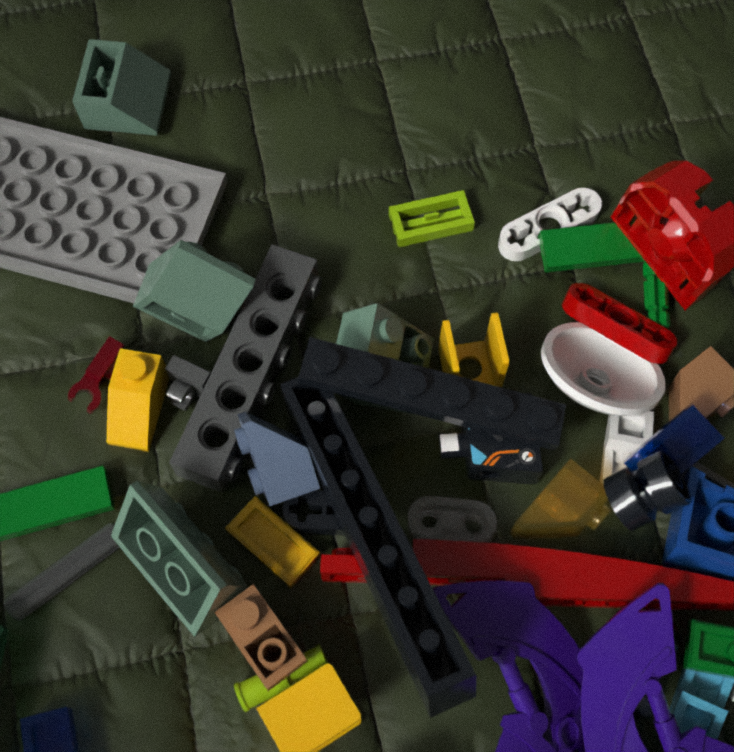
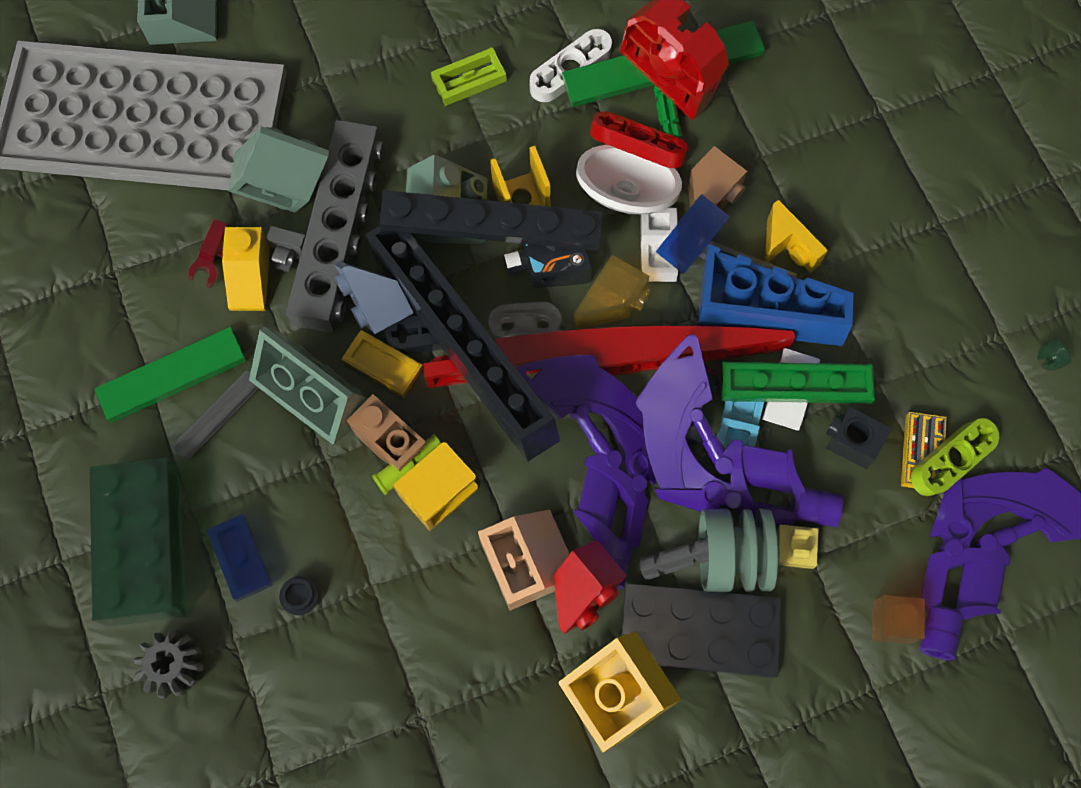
camera: 10 degrees left, 5 degrees up
black wheel [603,449,692,531] -> none

